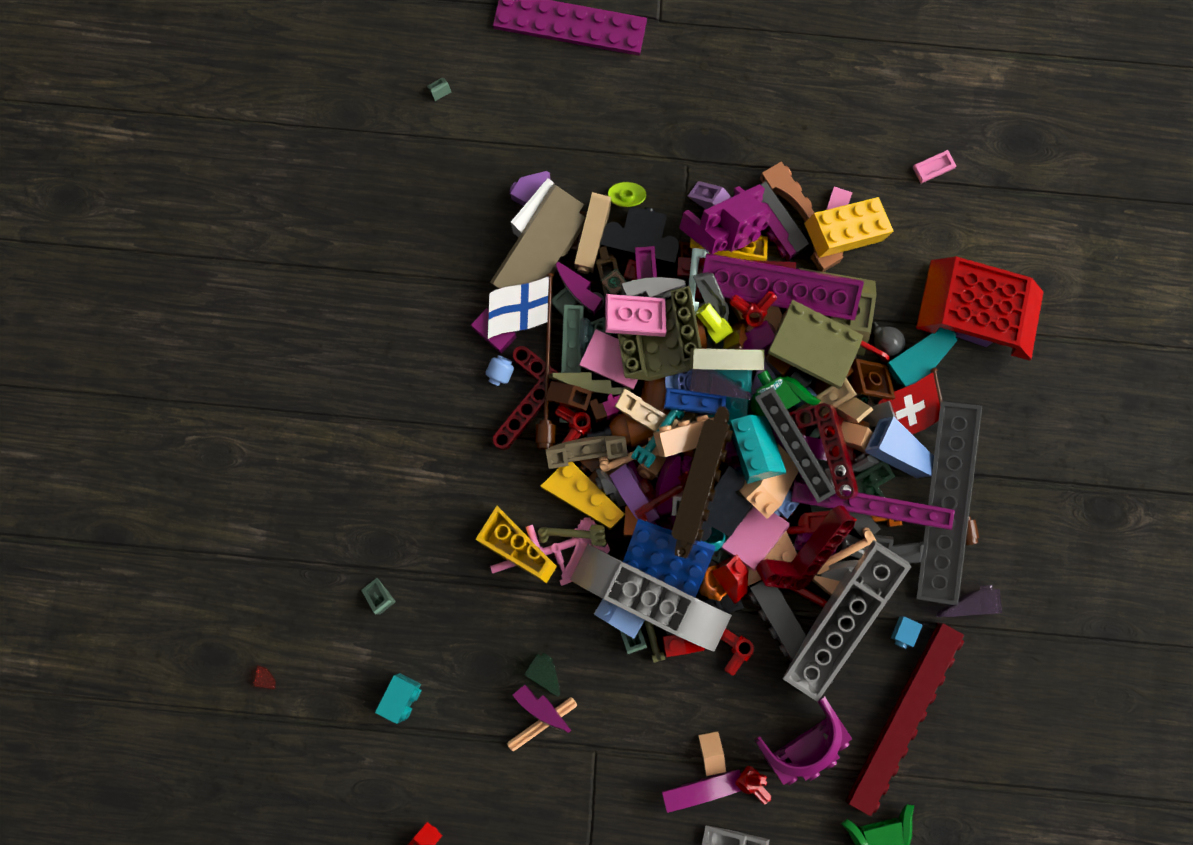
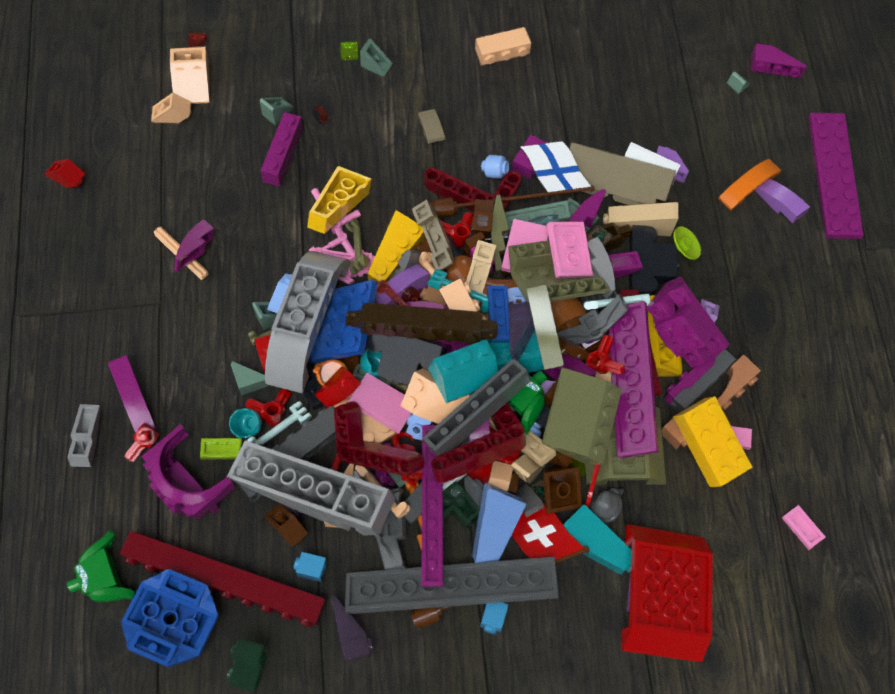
camera: 75 degrees right, 15 degrees down
teal brick [375,673,422,724] -> none
clear green slope [524,652,561,697] -> none
neon yellow piece [695,303,733,343] -> none
light nougat slope [698,731,726,776] -> none
none -> blue piece [121,569,219,668]
none -> light nougat slope [151,92,191,123]
none -> light nougat slope [170,47,210,104]
none -> lime plate [200,438,242,460]
none -> clear green brick [226,638,269,694]
none -> teal hair [229,408,262,438]
none -> sand green slope [231,361,268,395]
none -> light aqua hinge [247,401,312,446]
none -> magenta brick [260,112,303,187]
none -> reddish brown slope [264,503,308,547]
none -> clear red tile [312,105,327,124]
none -> clear neon green tile [340,42,358,60]
none -> sand green slope [360,39,393,76]
none -> dark tan slope [418,109,445,144]
none -> light nougat brick [475,27,531,65]
none -> dark azure brick [480,603,508,634]
none -> orange slope [718,159,782,210]
none -> magenta slope [750,44,806,78]
none -> medium lavender slope [755,179,810,223]

